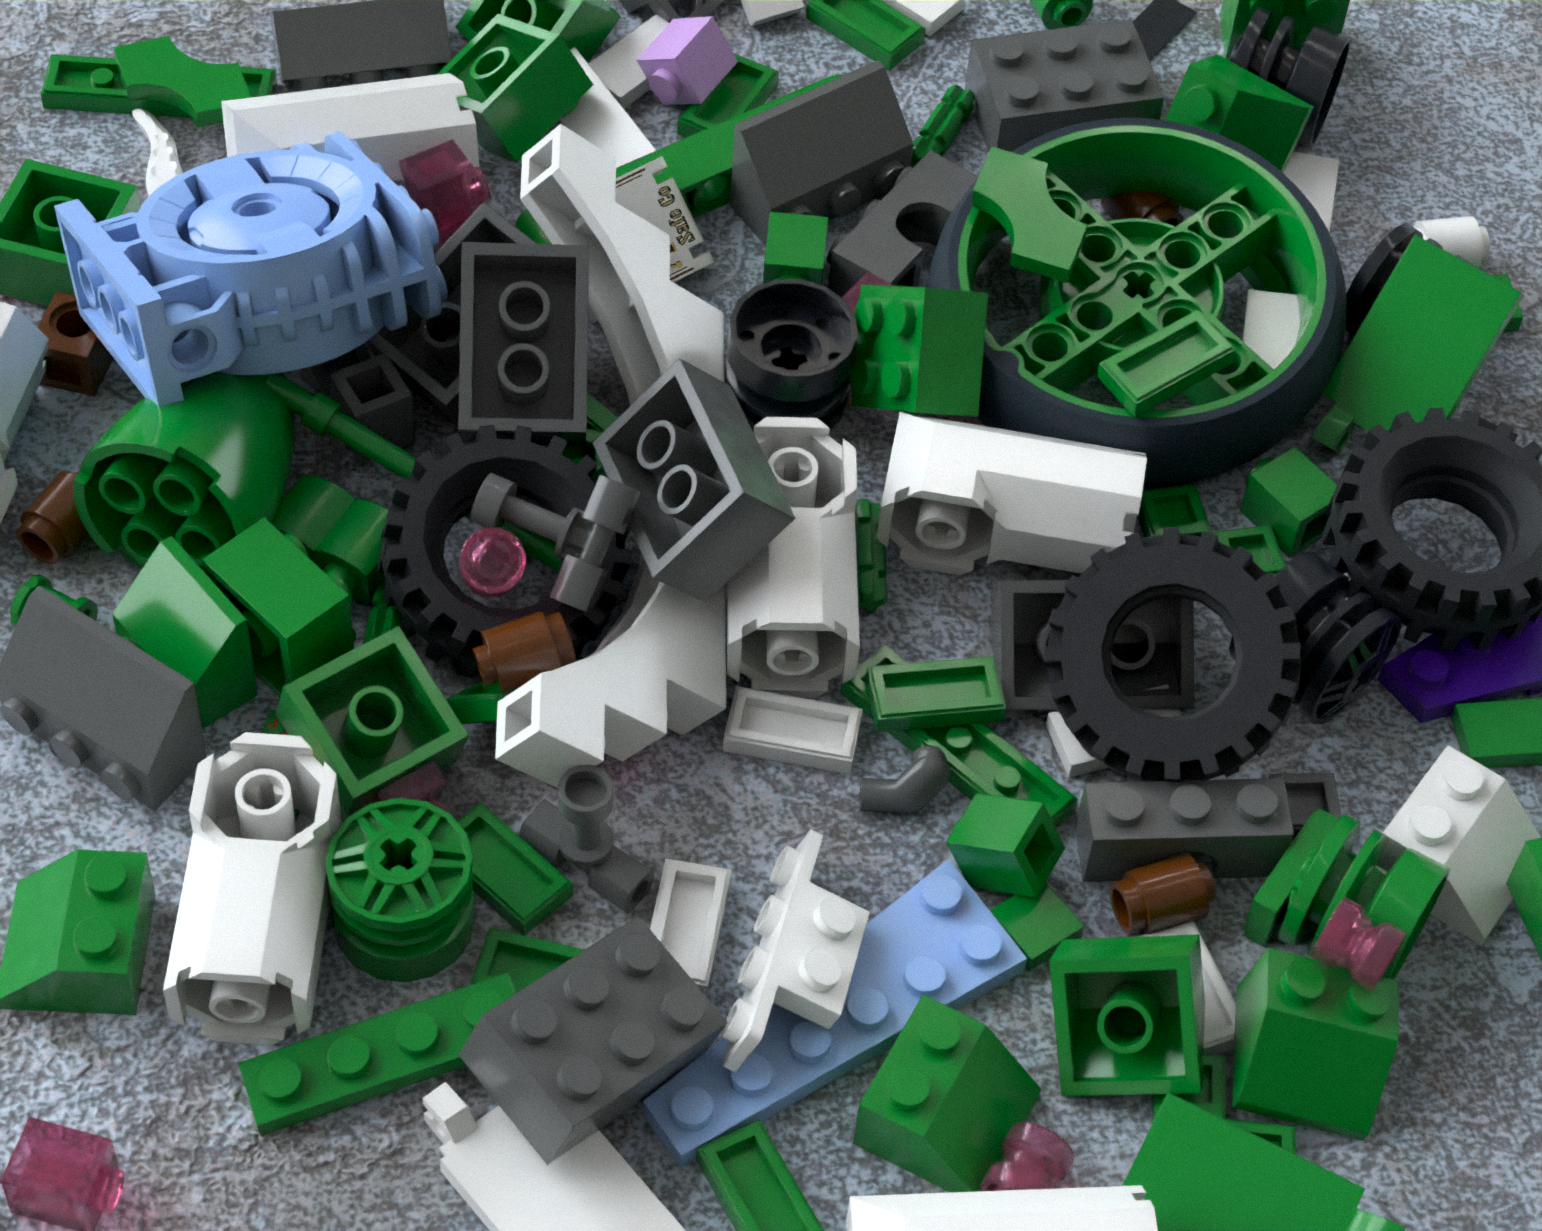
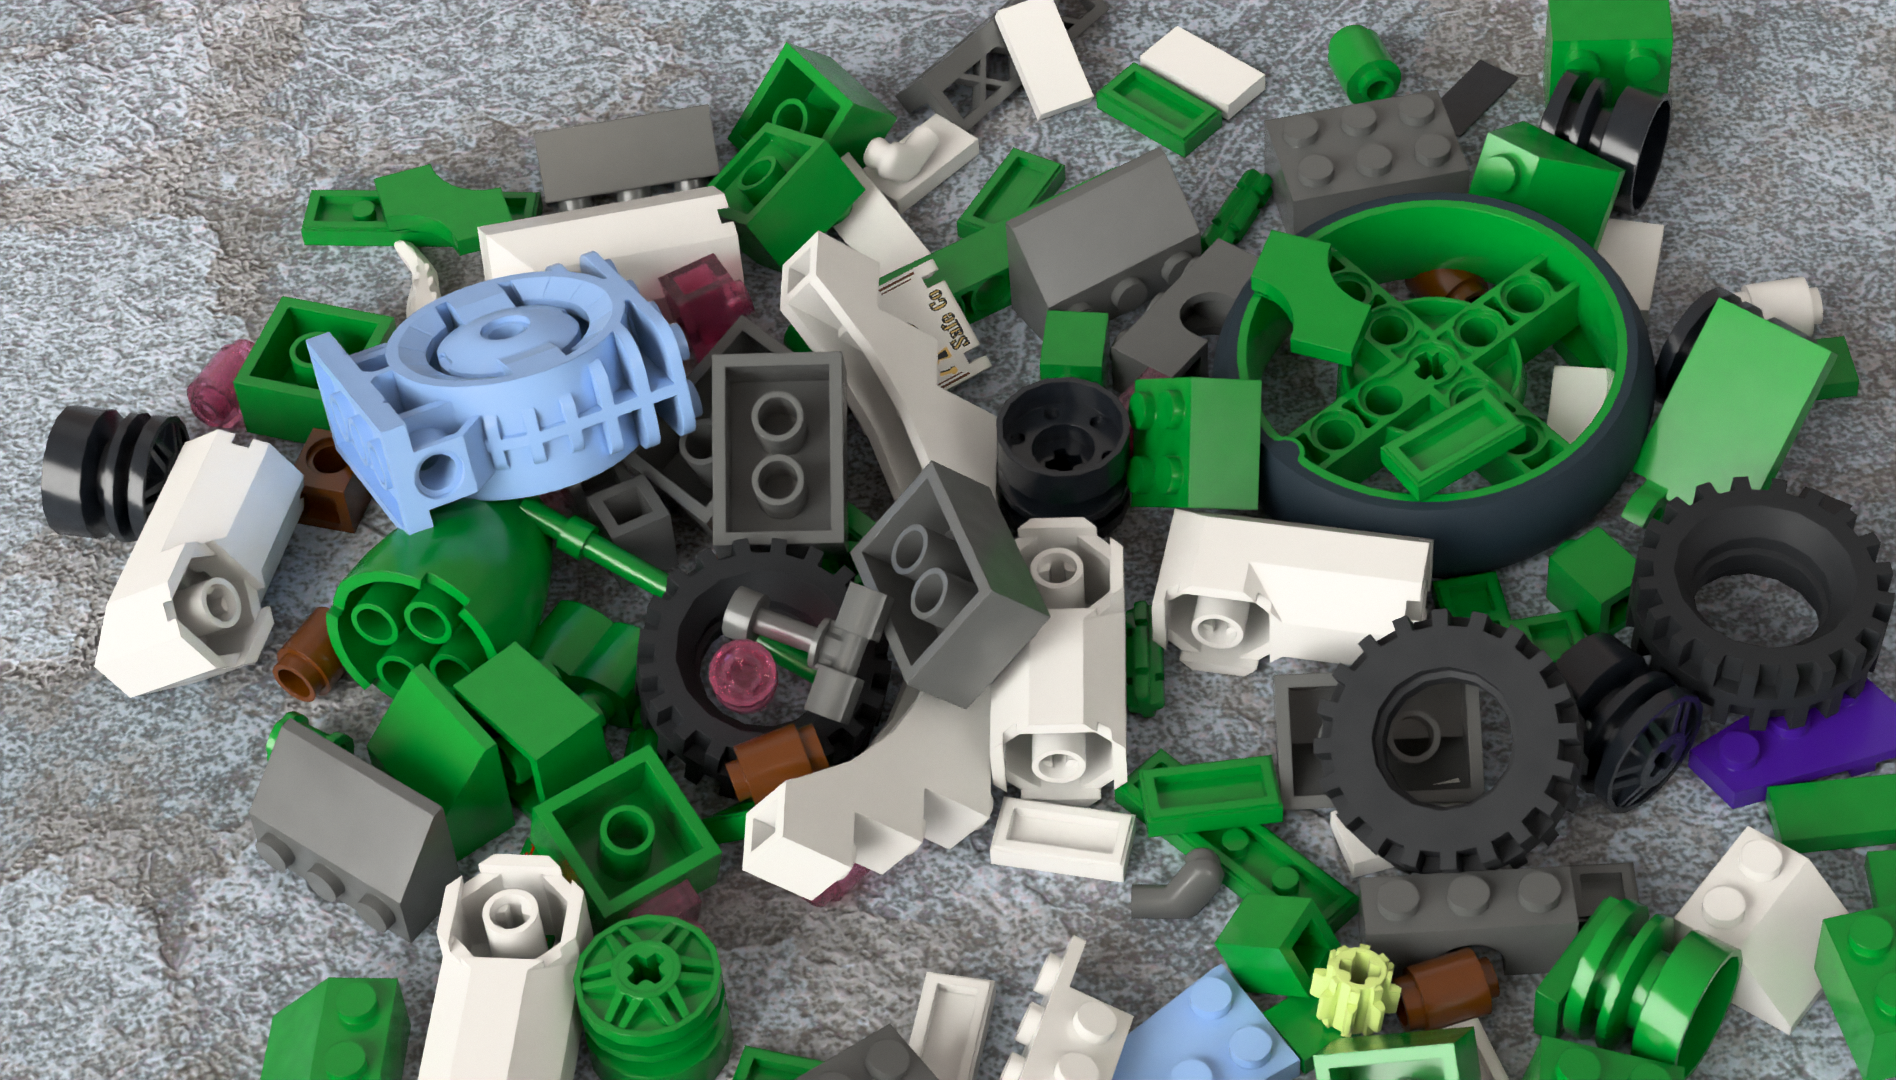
camera: 10 degrees right, 5 degrees down
green tile [457,802,573,936] -> none
dark grey bar [519,765,654,914] -> none
lavender brick [636,16,738,105] -> none
clear pink wheel [1310,896,1407,993] -> none
none -> white arm [863,126,940,182]
none -> yellowish green gear [1310,943,1402,1037]

